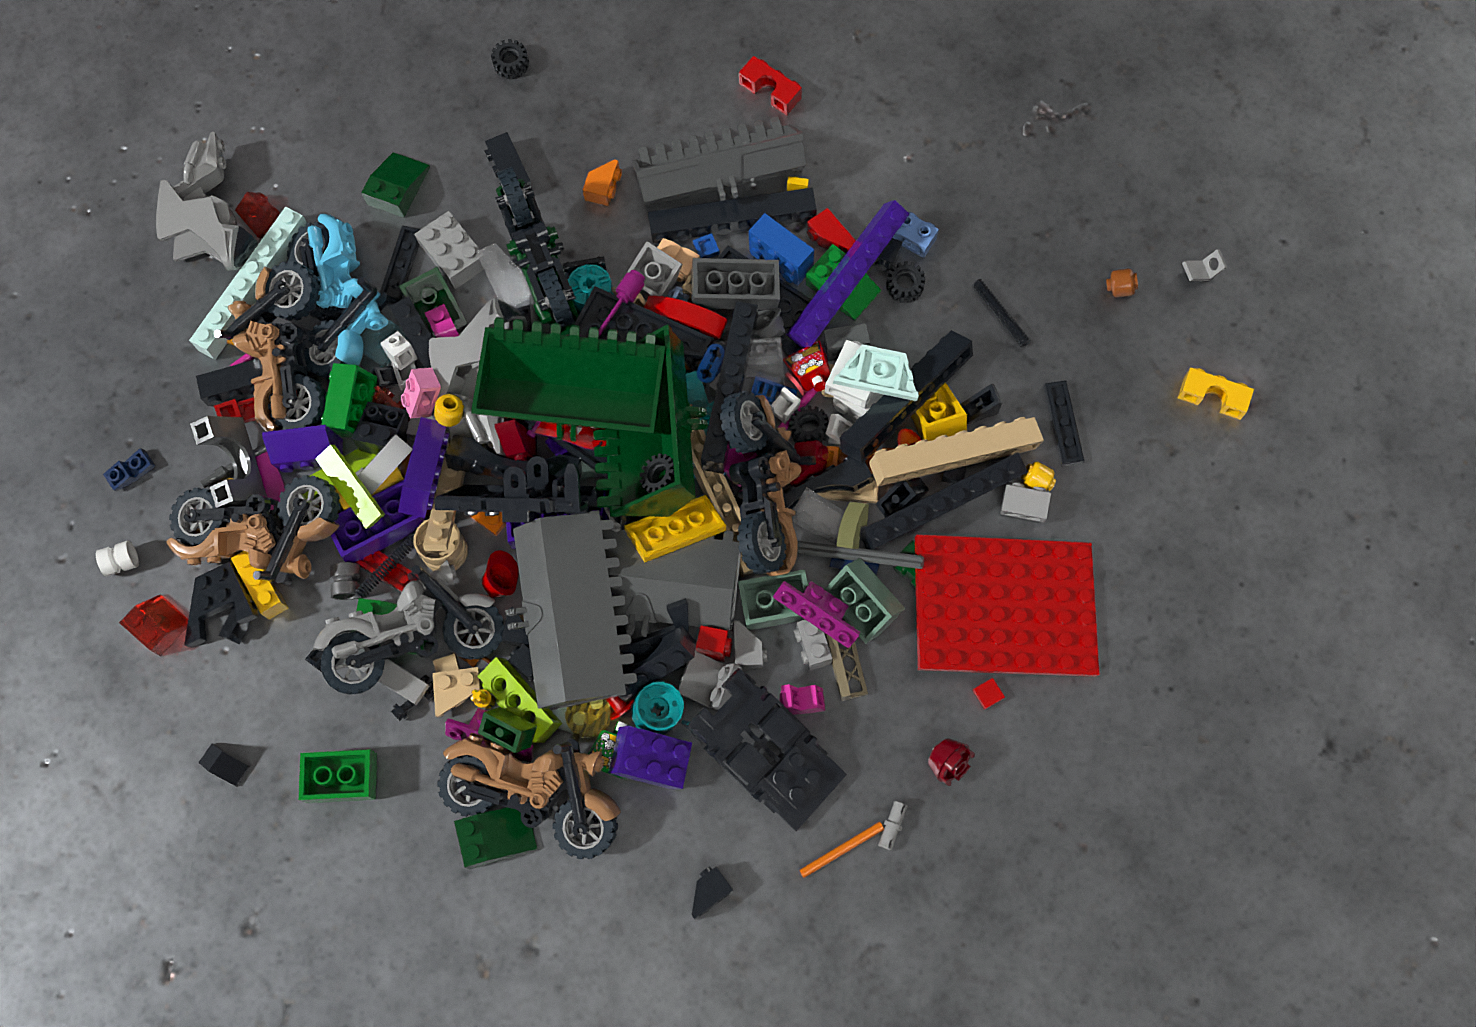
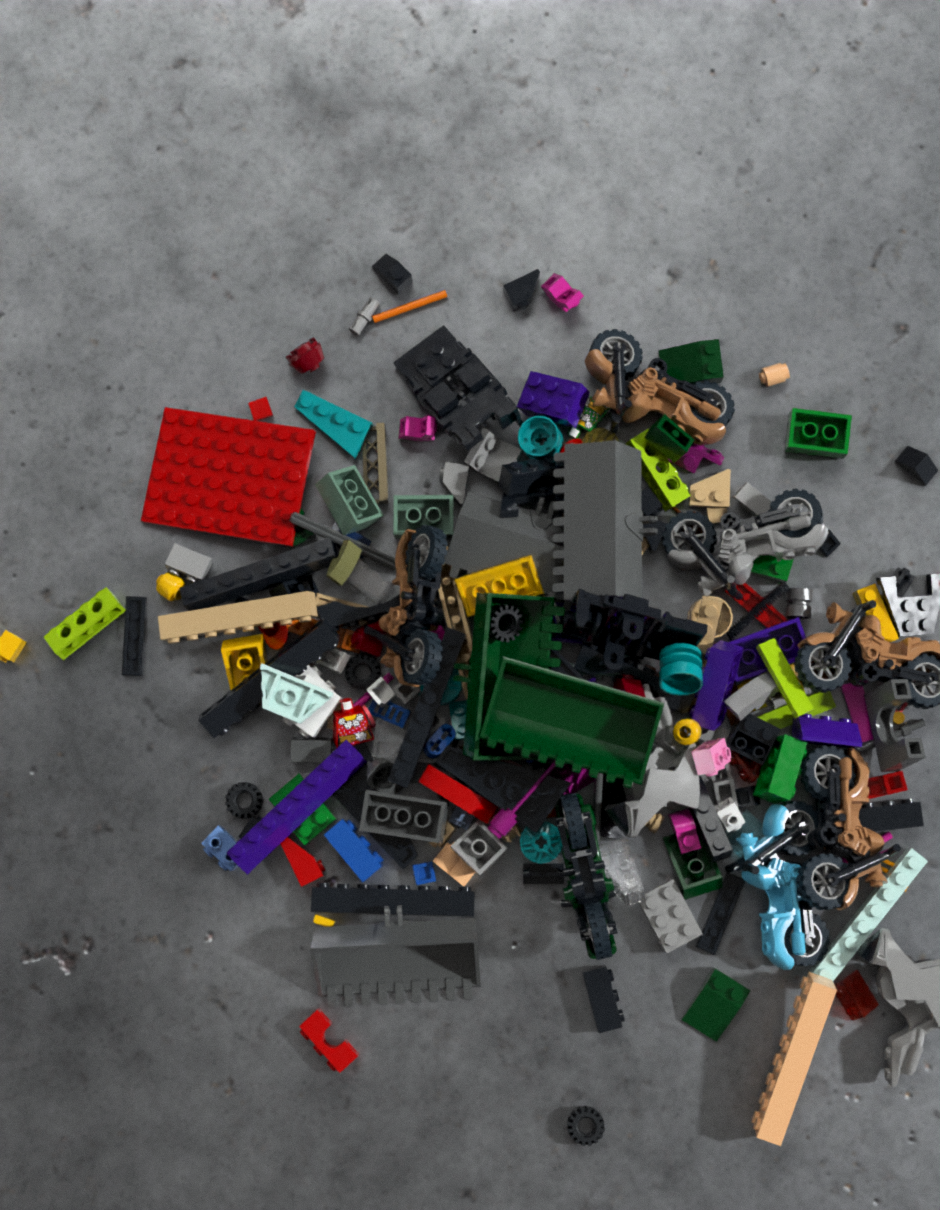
camera: 170 degrees left, 10 degrees up
black hinge [391,675,434,721] -> none
yellow axle [470,689,495,709] -> none
red piece [481,550,519,598] -> none
orange slope [582,159,622,206] -> none
red brick [696,625,732,662] -> none
magenta bracket [773,581,860,648] -> none
light grey brick [794,620,832,671] -> none
black slope [960,384,1002,424] -> none
black piece [973,279,1031,347] -> none
dark orange head [1106,268,1138,298] -> none
none -> lime brick [44,587,126,661]
none -> teal wing [294,390,373,459]
none -> black slope [372,254,413,295]
none -> dark pink brick [540,273,584,312]
none -> teal wheel [659,643,703,696]
none -> light nougat brick [752,971,837,1146]
none -> light nougat brick [759,363,790,387]

